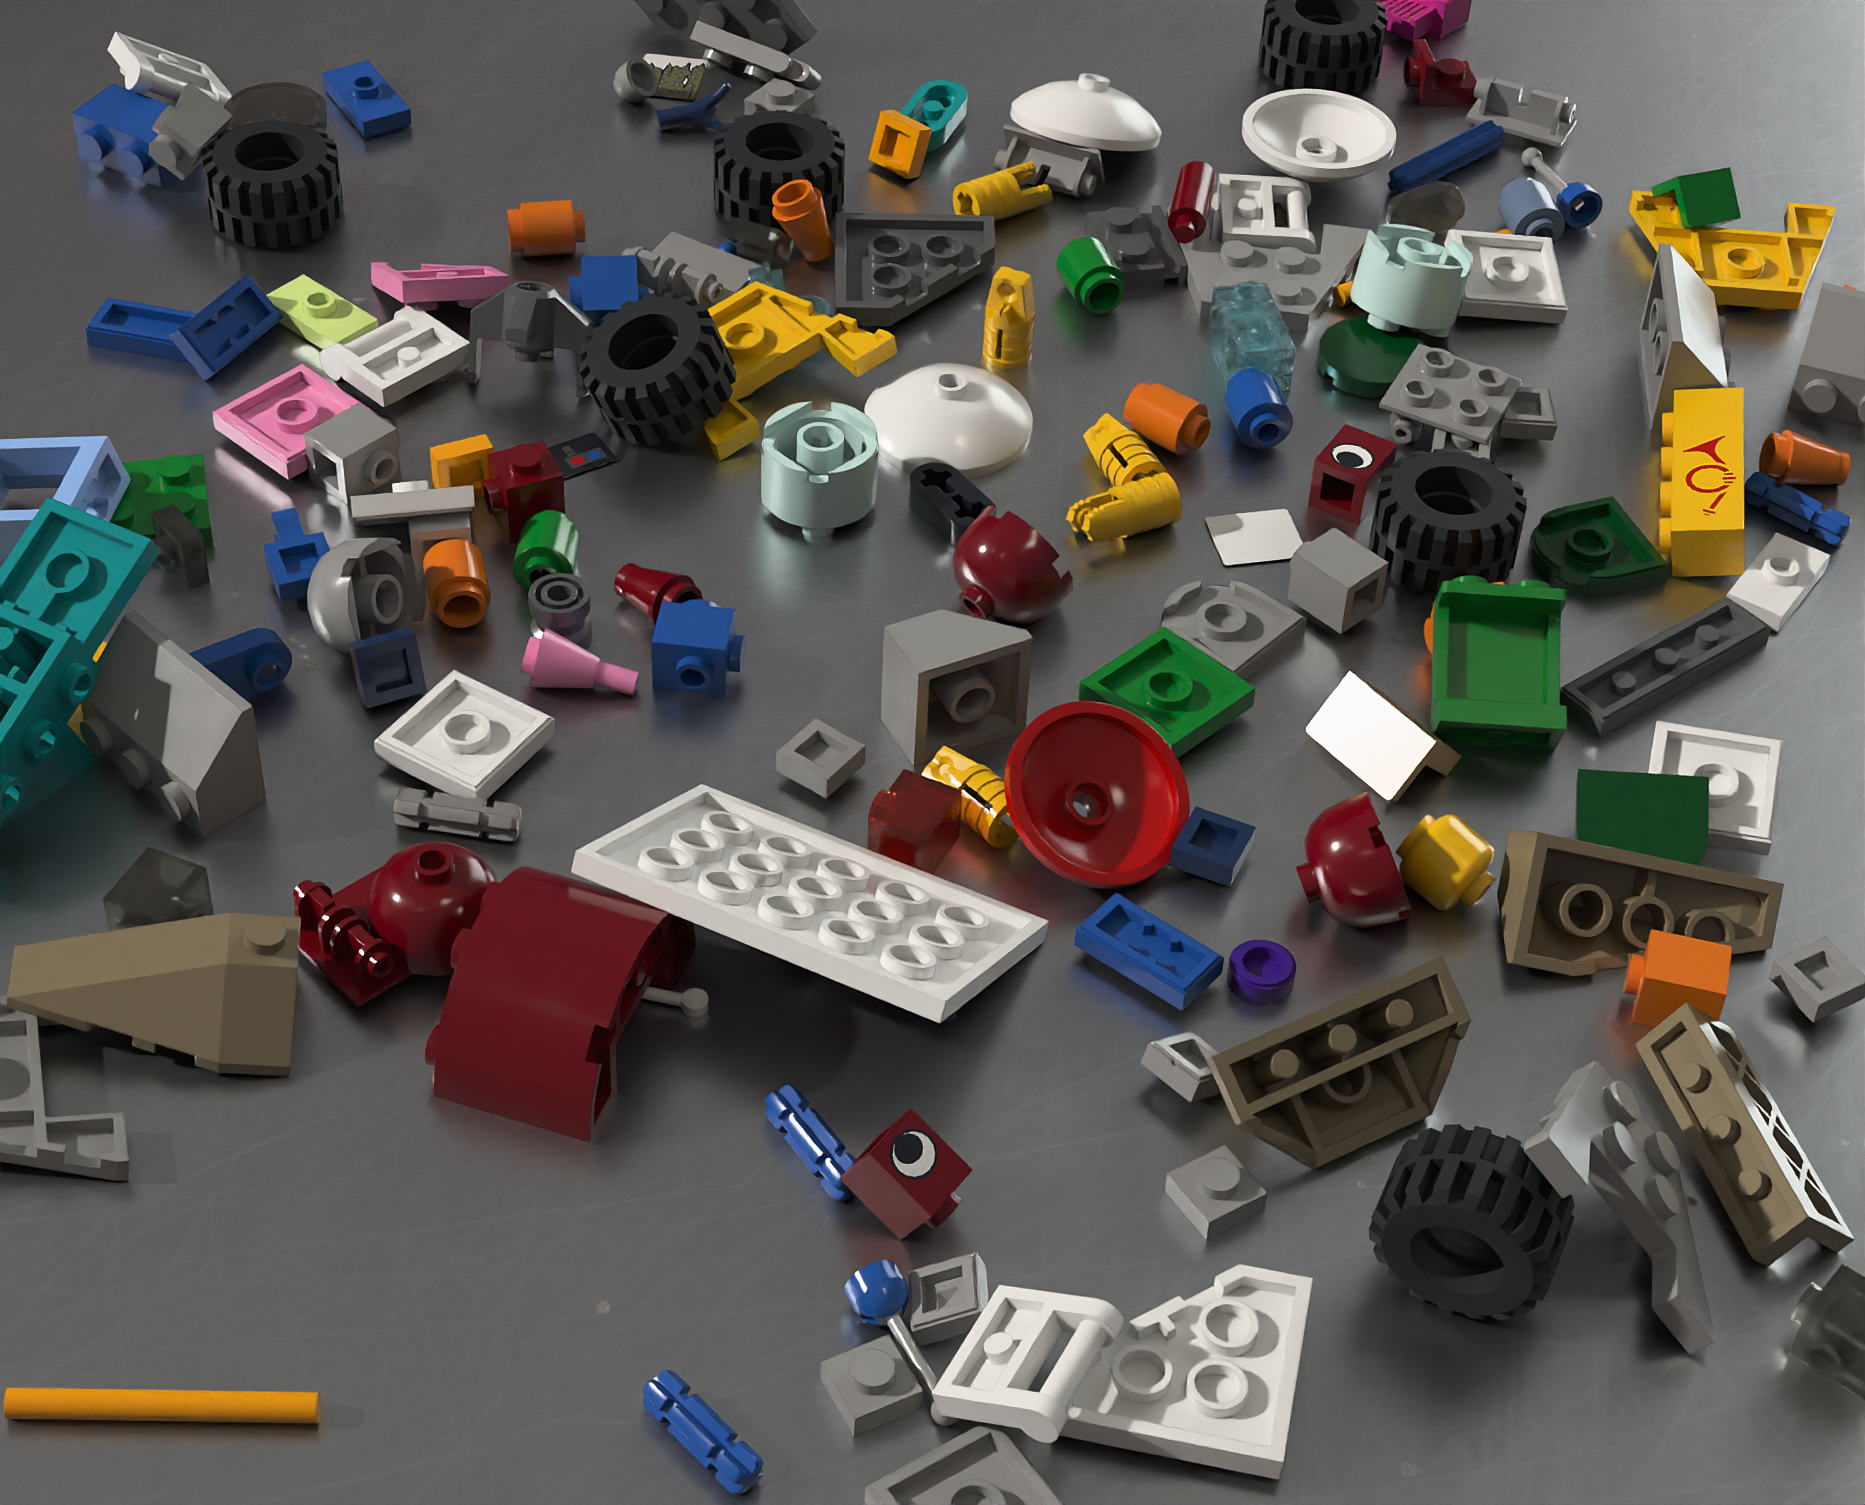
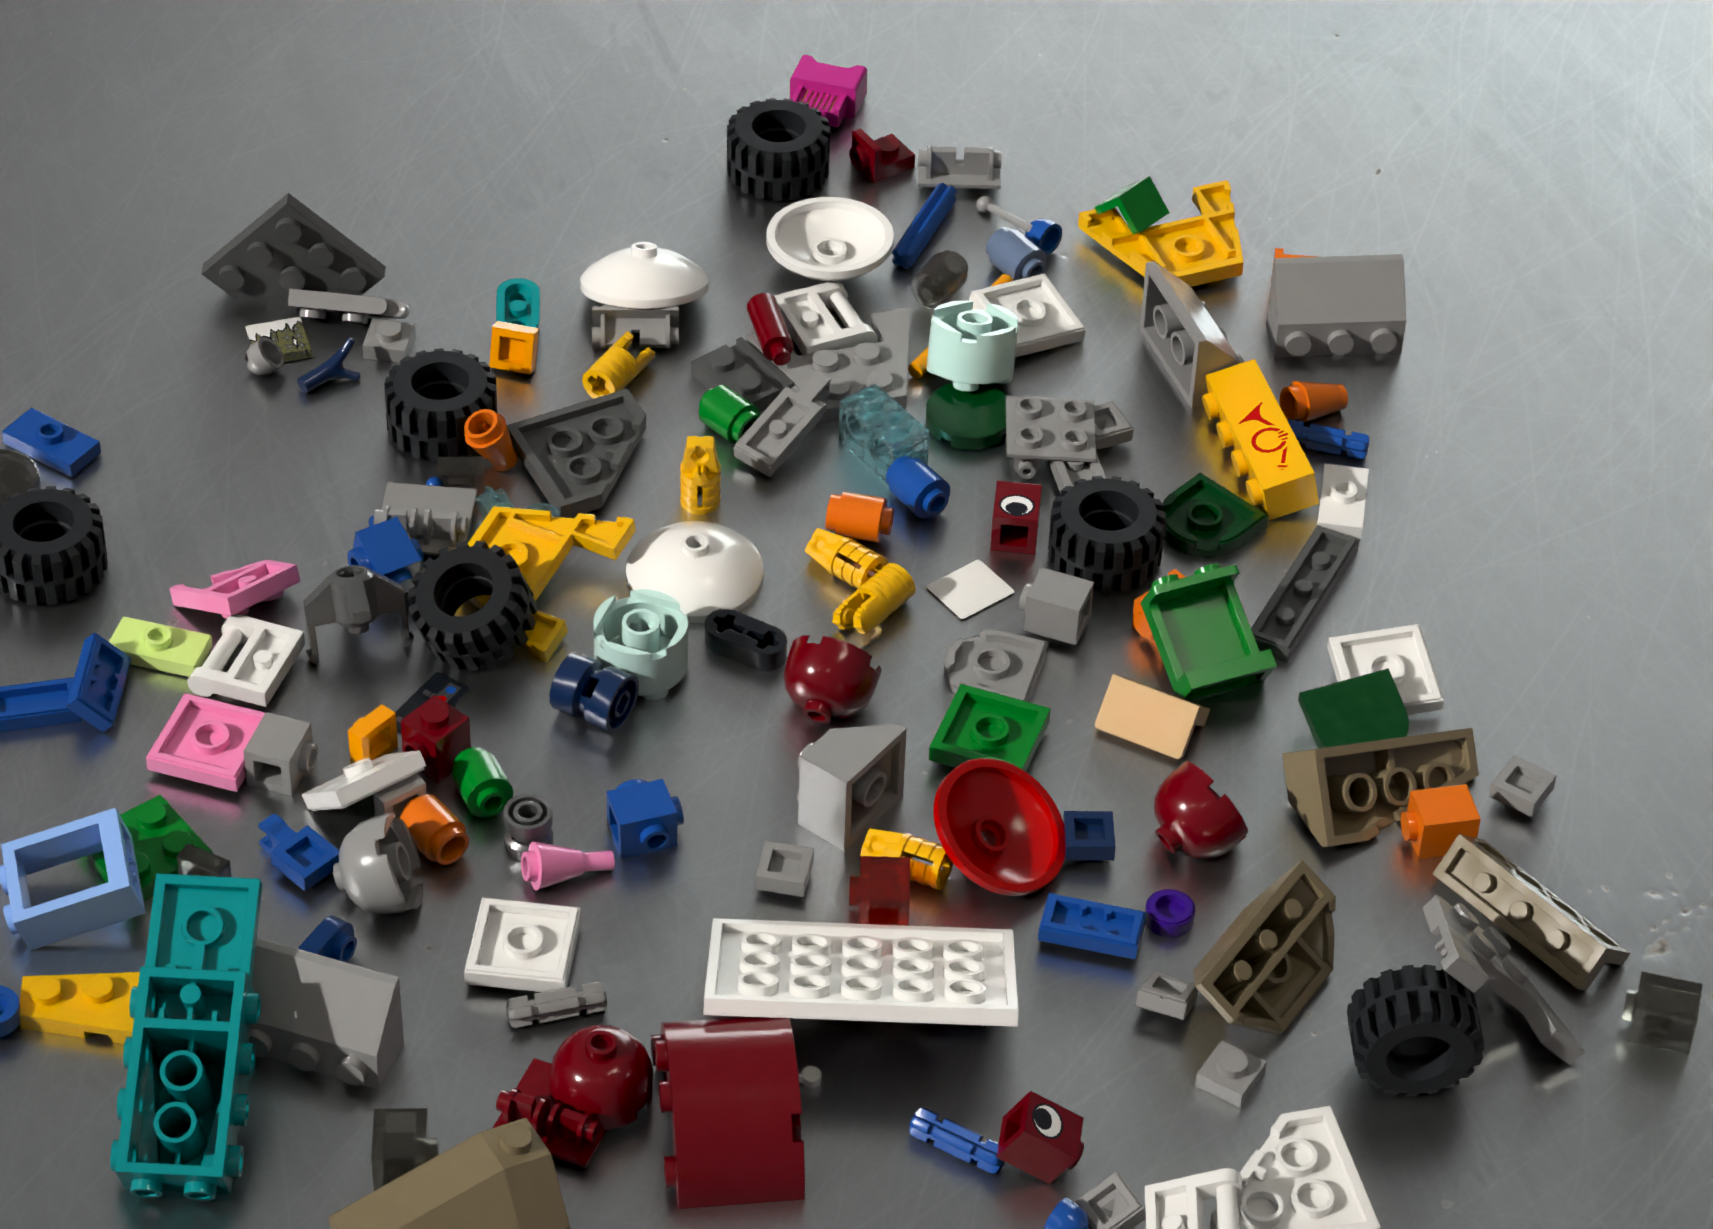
camera: 25 degrees left, 0 degrees up
dark blue plate [348,627,427,708] -> none
orange brick [507,200,585,257] -> none
dark red cone [614,563,703,626] -> none
yellow head [1396,814,1496,911] -> none
none -> dark blue wheel [549,651,639,733]
none -> light grey hinge [733,371,832,477]

